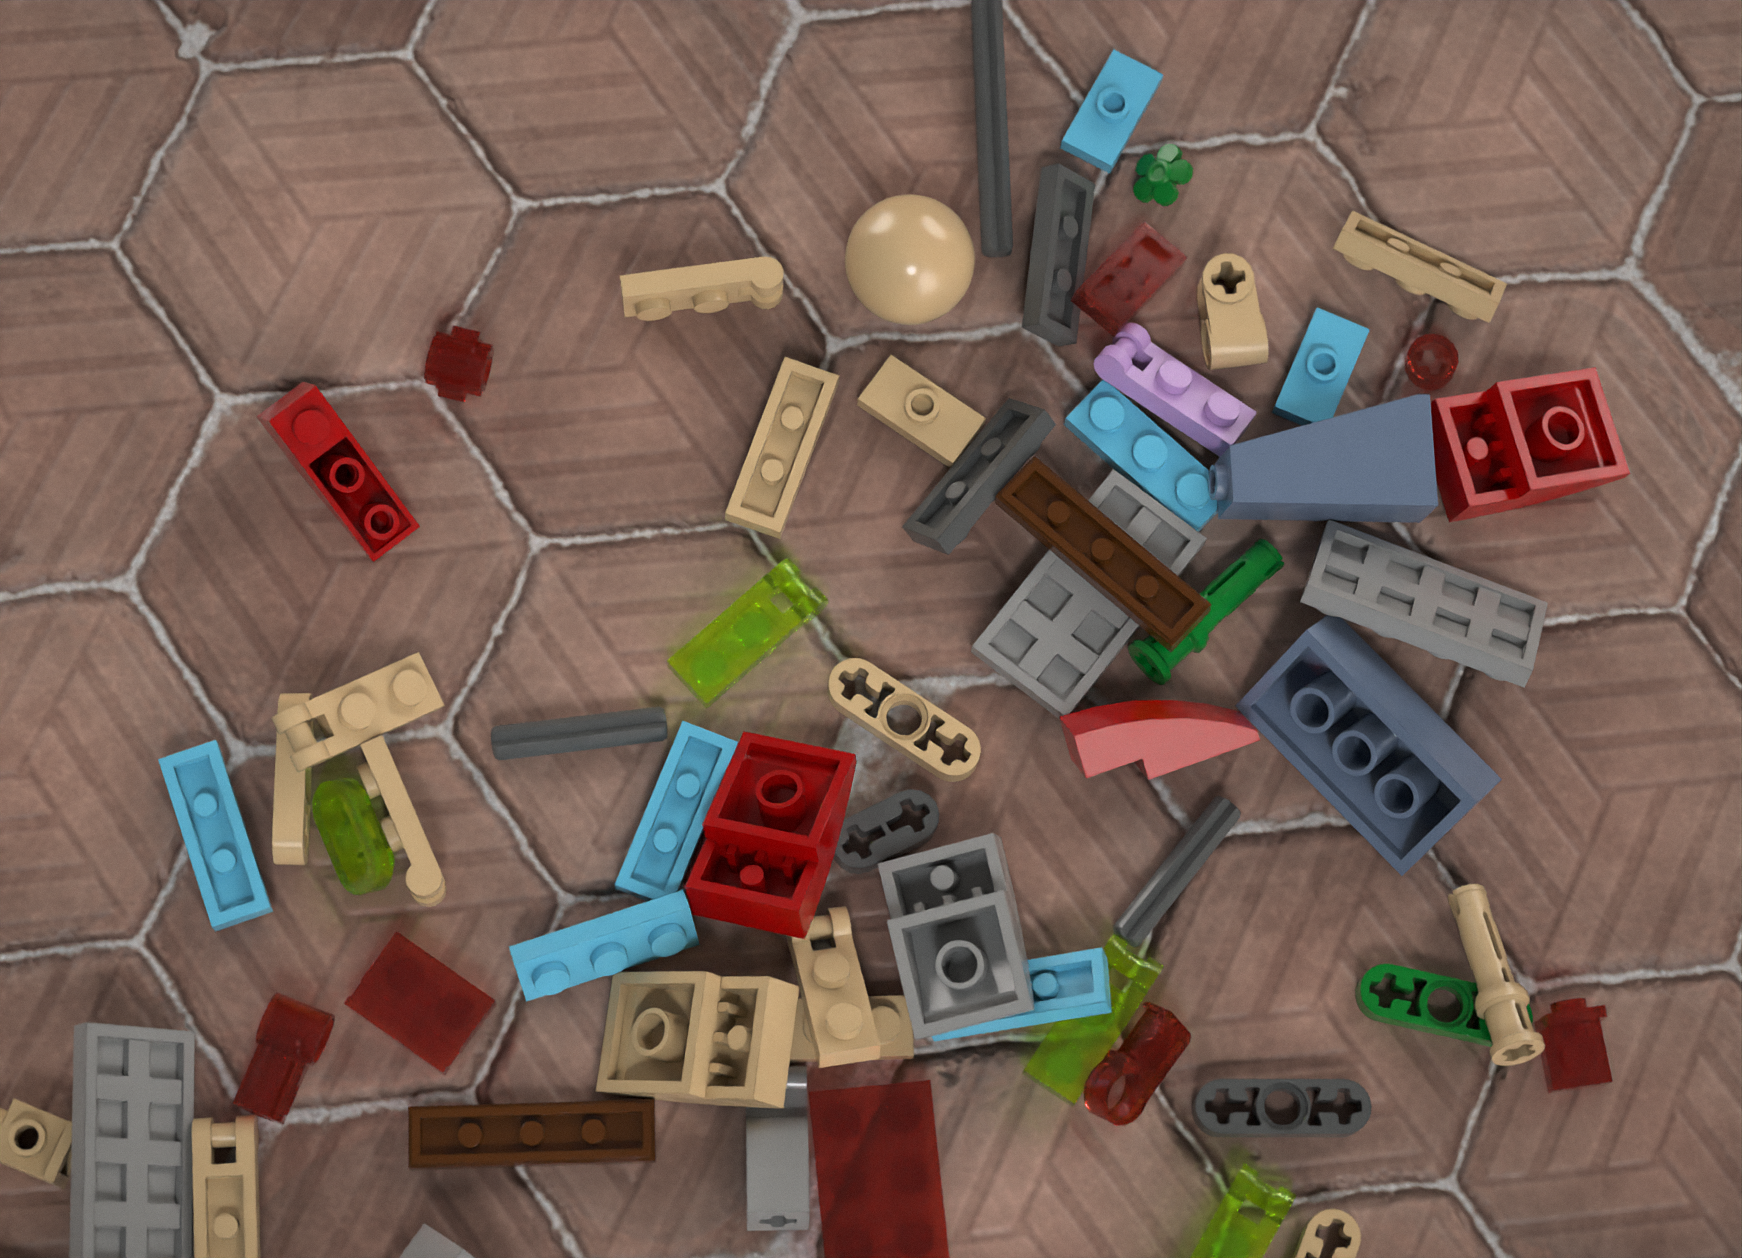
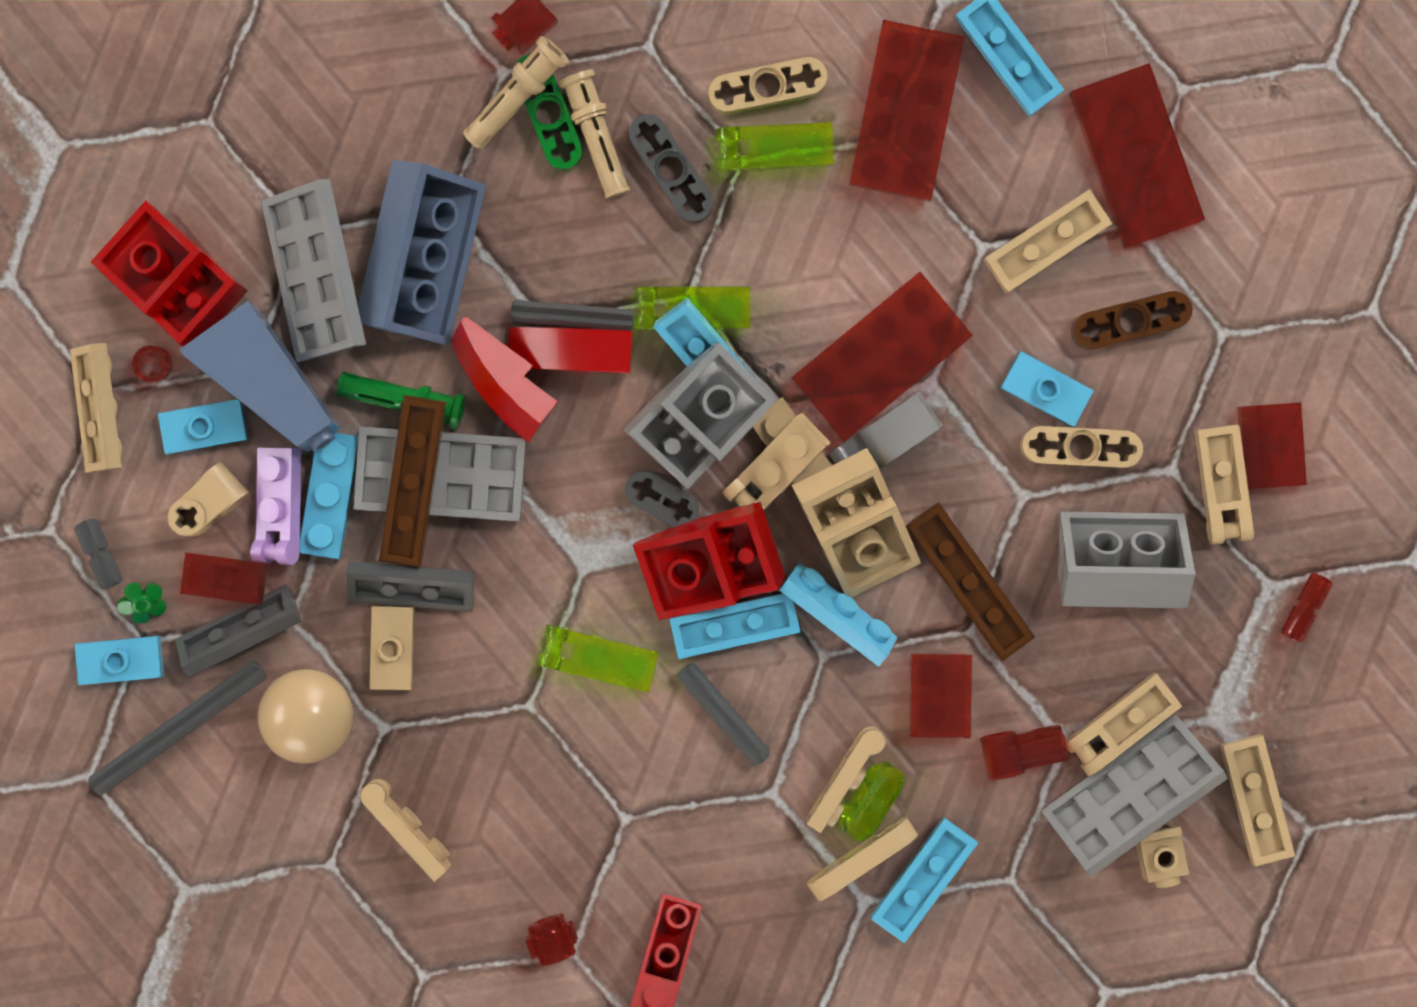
camera: 120 degrees left, 15 degrees up
tan plate [271,652,445,773] -> none
tan plate [725,357,839,539] -> none
tan beam [828,658,981,782] -> none
clear red piece [1083,1001,1191,1126] -> none
none -> dark grey piece [74,519,122,589]
none -> red slope [508,327,633,375]
none -> tan pin [558,69,630,199]

